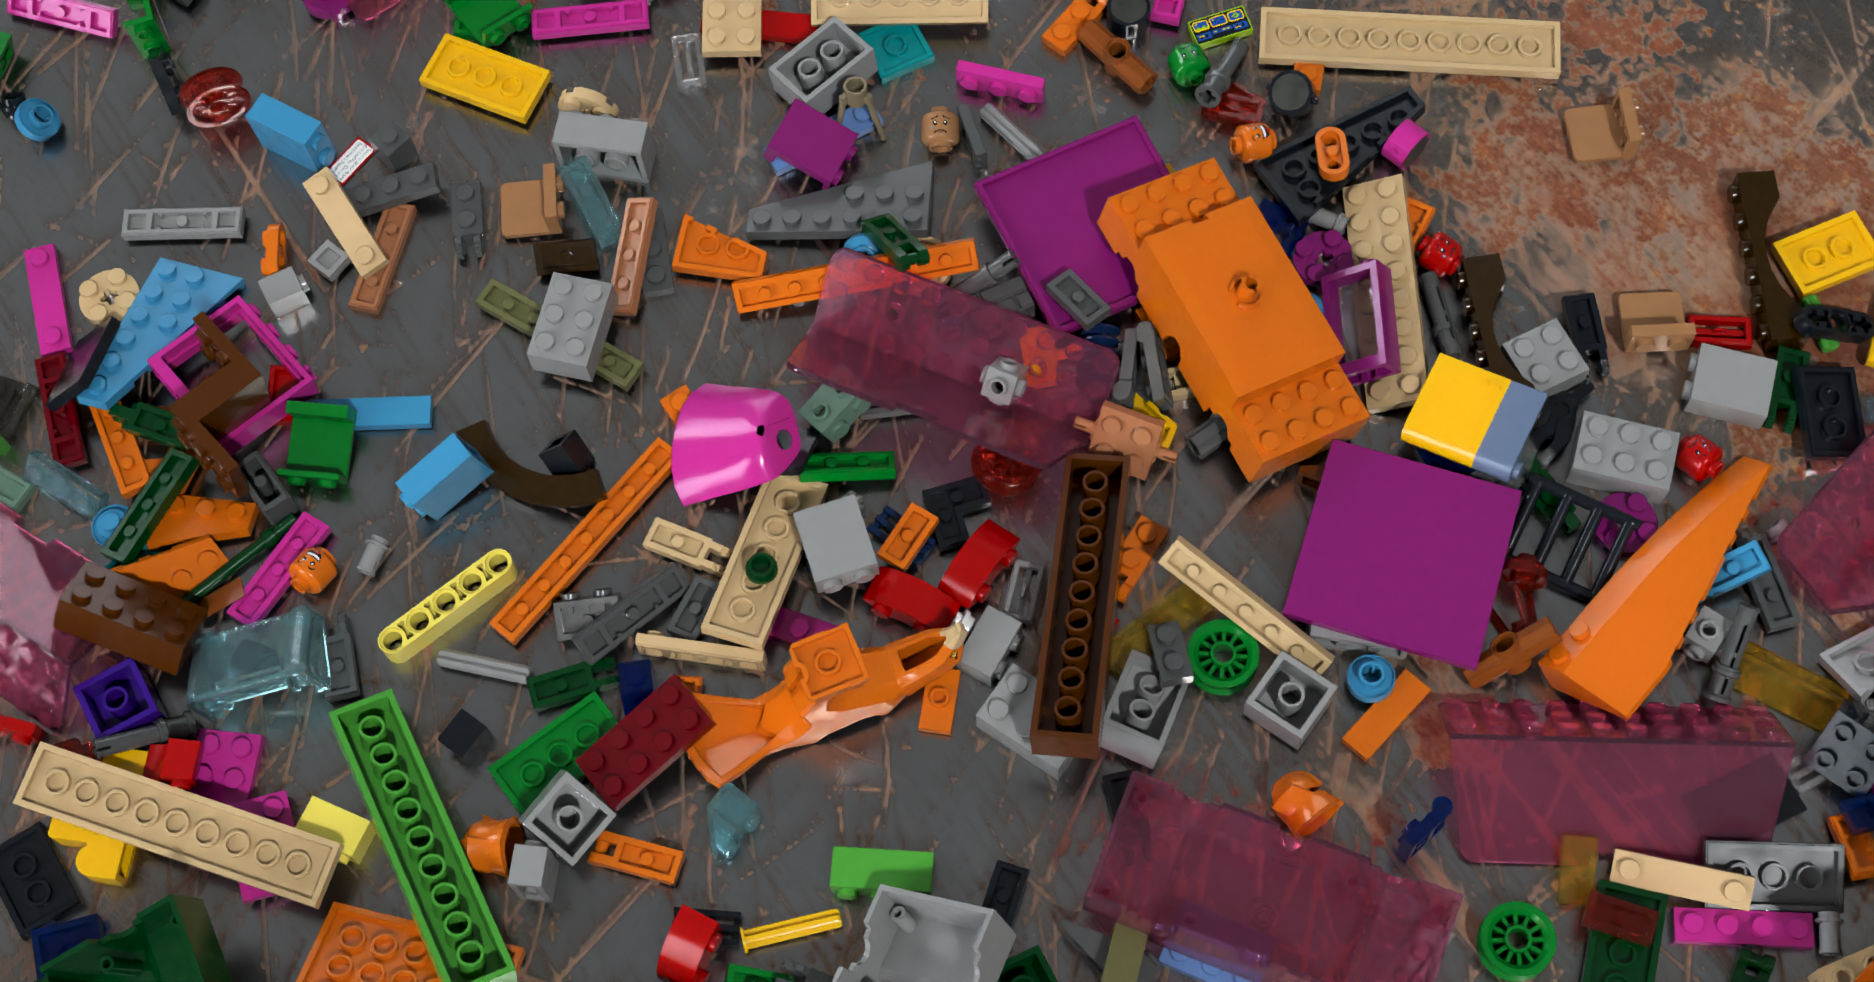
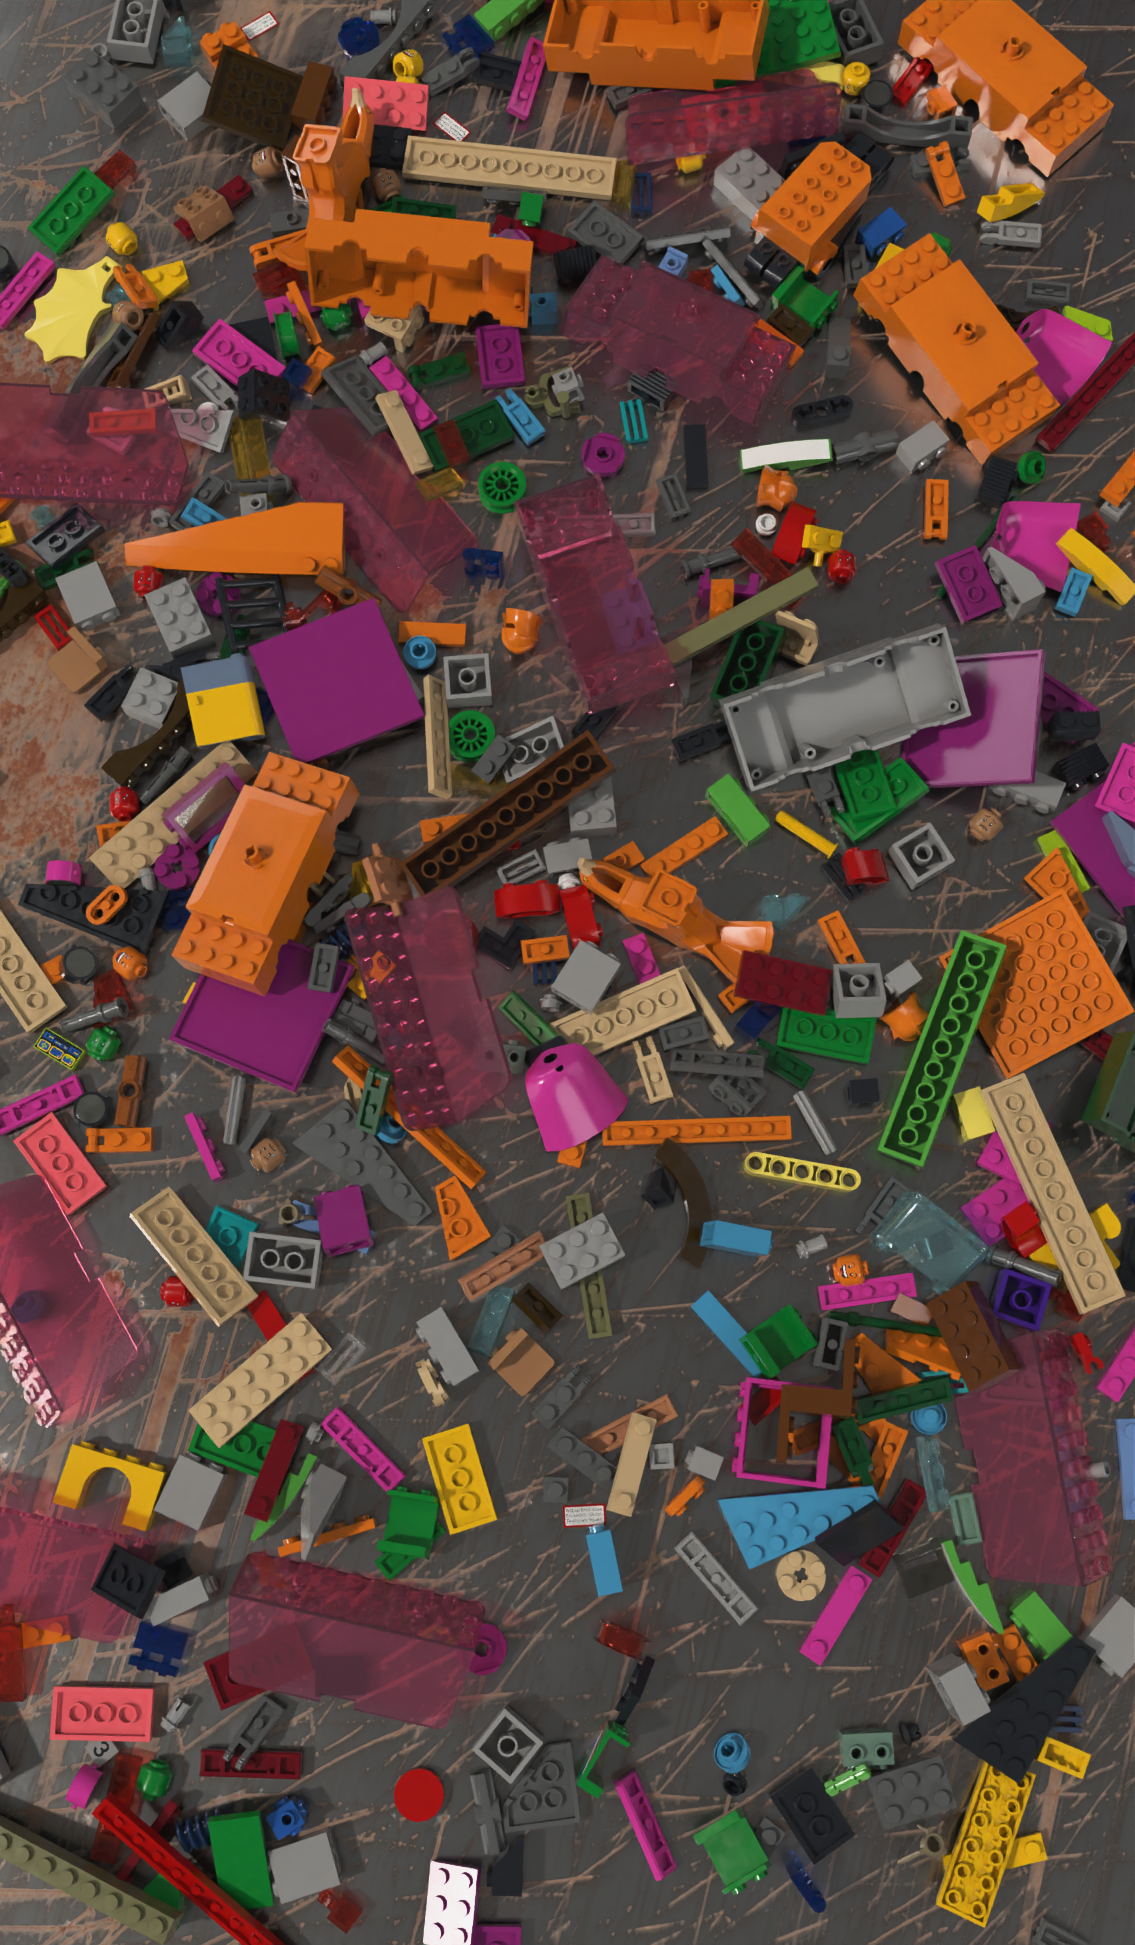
camera: 135 degrees left, 10 degrees up
dark green plate [745,553,778,585] -> none
light grey brick [979,356,1029,406] -> none
none -> orange plate [640,816,728,878]

